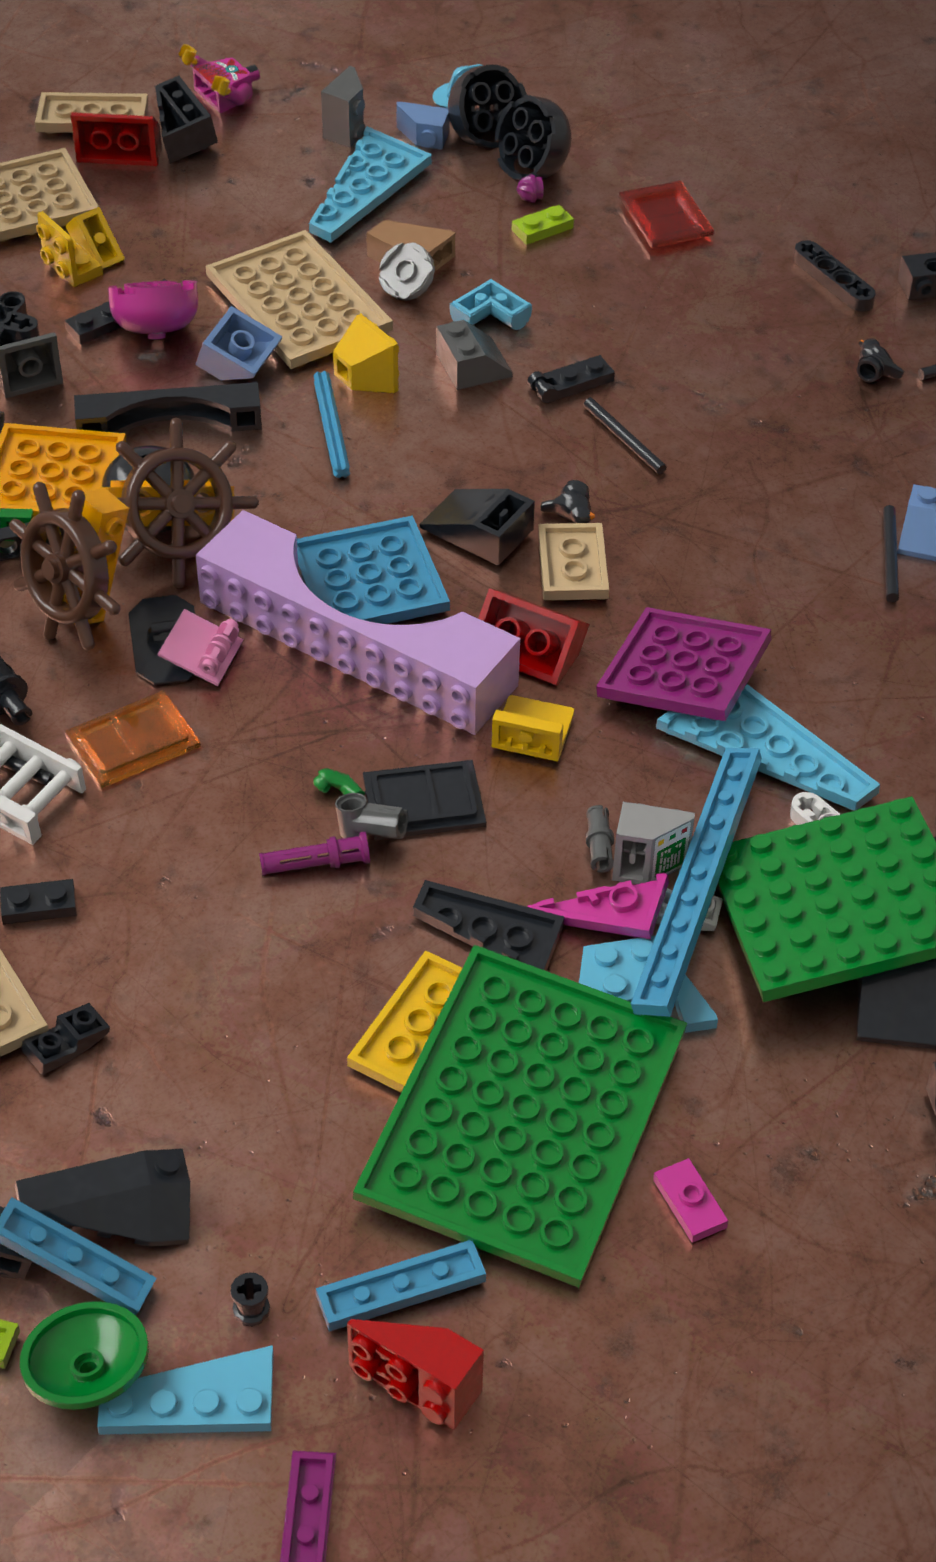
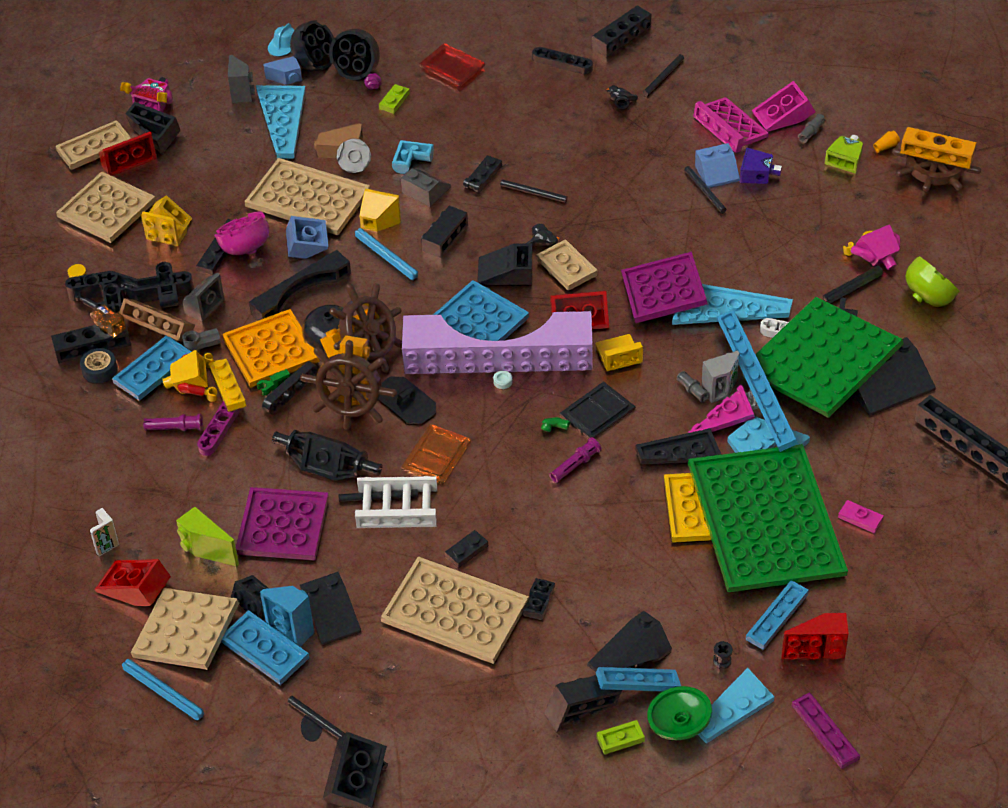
camera: 30 degrees left, 0 degrees up
bright pink hinge [157,609,244,686] -> none
dark grey piece [335,793,409,840] -> none
none -> black brick [421,205,468,258]
none -> light aqua tile [493,371,512,389]

